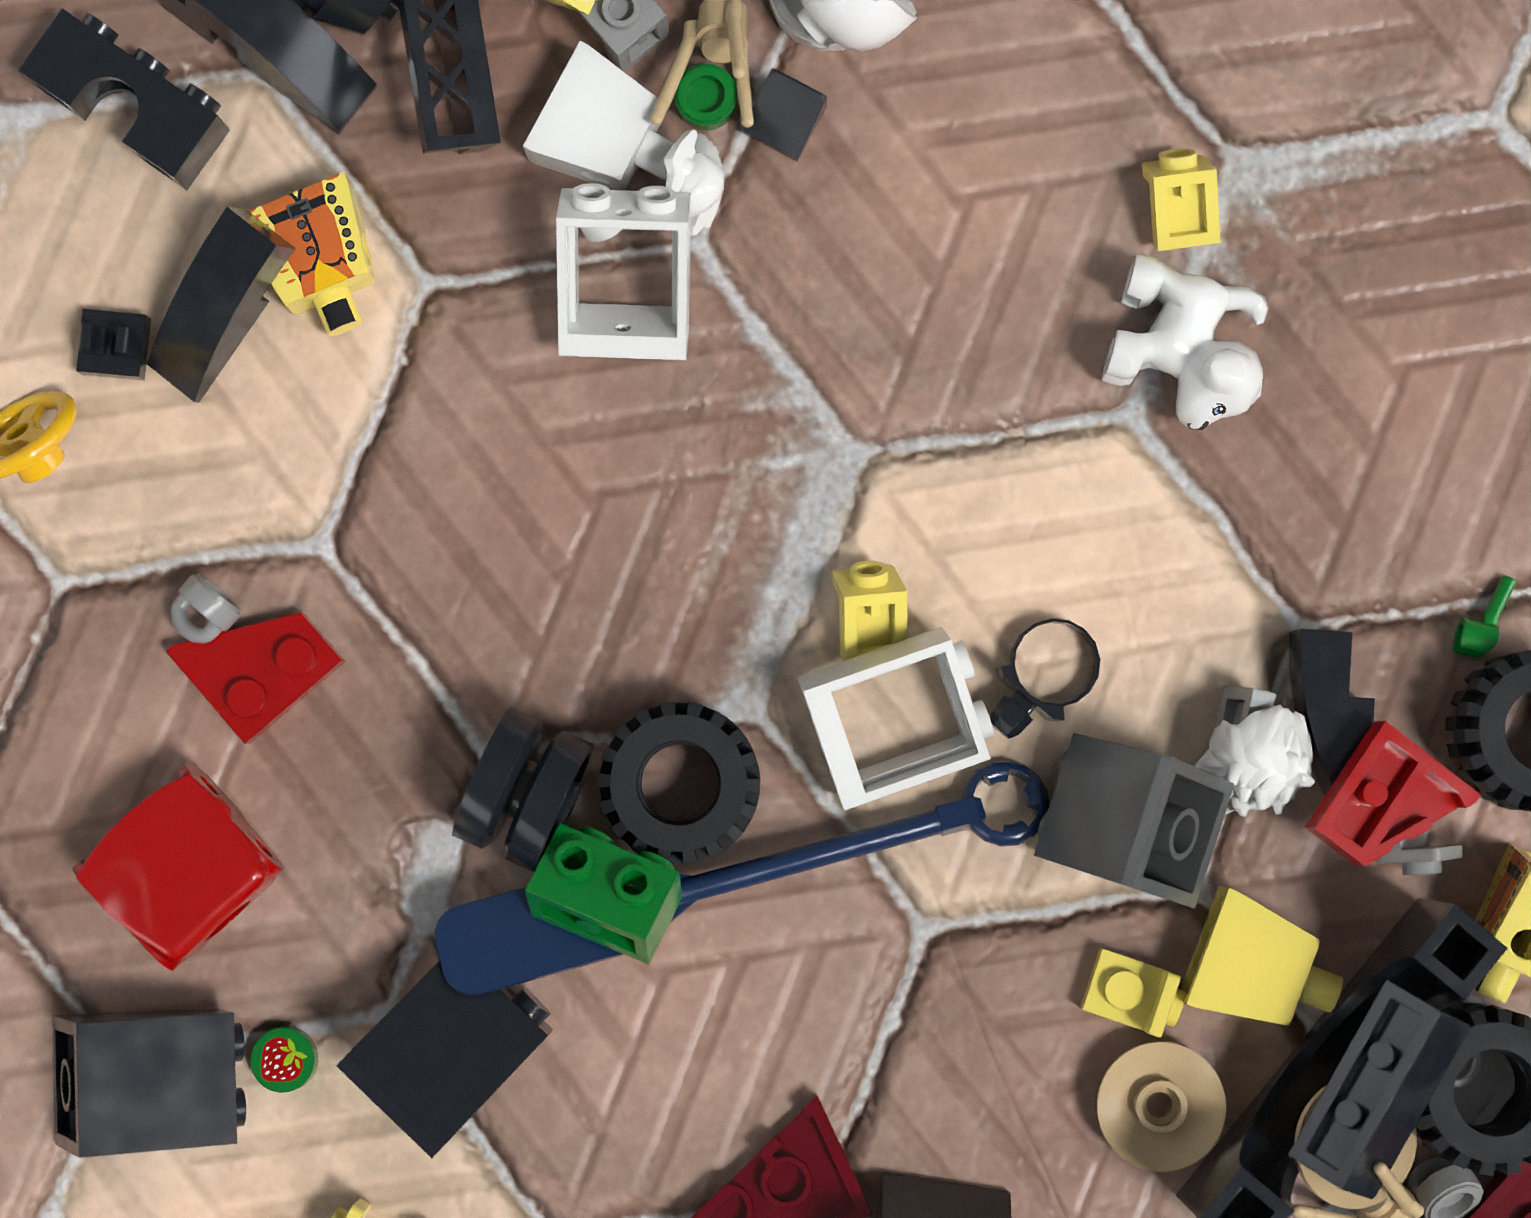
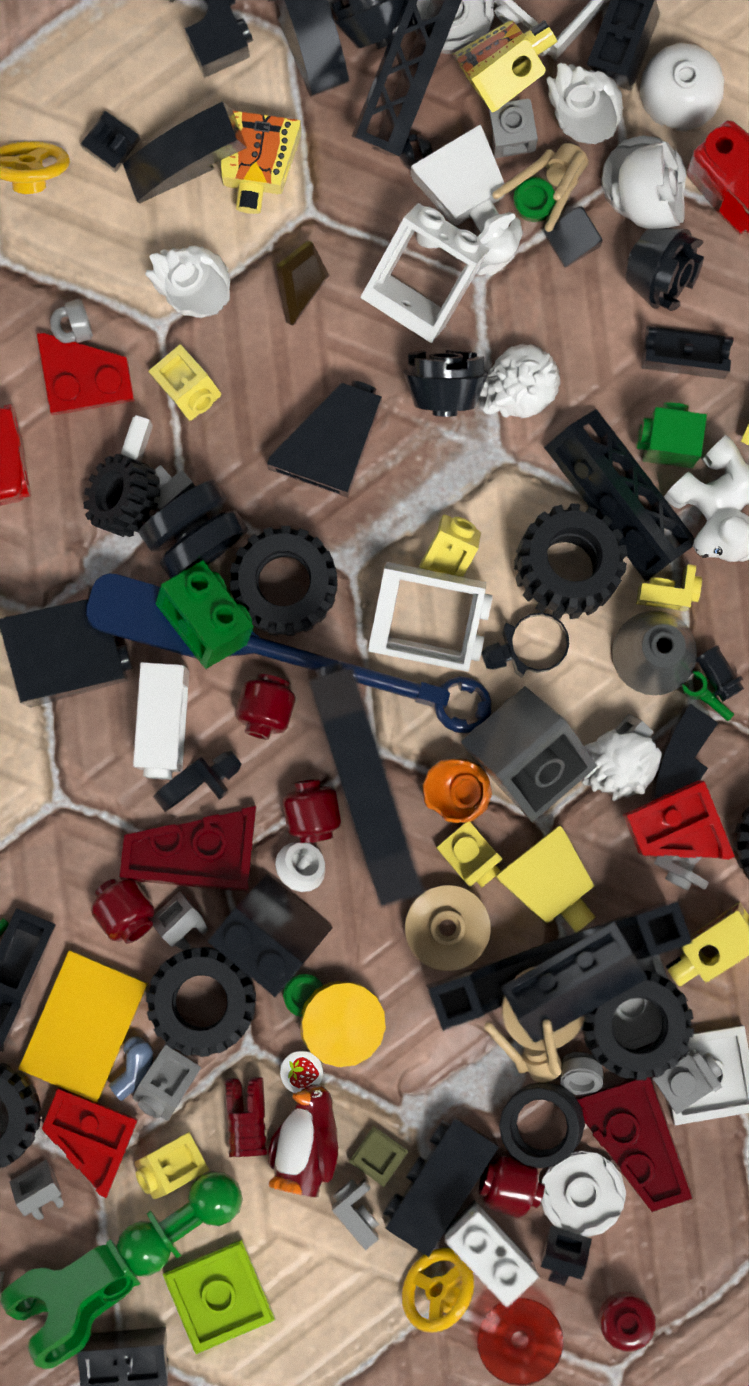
camera: 30 degrees right, 0 degrees up
none -> black tyre [83,454,161,537]
none -> white tile [121,415,153,462]
none -> white window [133,663,190,780]
none -> white hair [145,246,230,318]
none -> light yellow bracket [148,344,221,421]
none -> light grey tile [153,465,196,511]
none -> black piece [153,751,242,812]
none -> dark red head [235,673,296,740]
none -> black slope [267,380,382,498]
none -> white hat [275,842,326,892]
none -> dark brown piece [276,240,329,326]
none -> dark red head [283,779,341,843]
none -> black panel [309,663,424,907]
none -> black hinge [399,134,433,170]
none -> black cone [403,350,488,417]
none -> orange hair [422,758,492,823]
none -> white hair [480,344,561,418]
none -> black tyre [514,503,627,619]
none -> black fence [544,409,695,582]
none -> dark grey cone [612,611,697,695]
none -> black cone [626,228,704,311]
none -> green brick [636,402,707,469]
none -> light yellow bracket [636,564,702,611]
none -> black hinge [641,326,733,379]
none -> green hand [682,671,734,722]
none -> black pin [696,645,744,702]

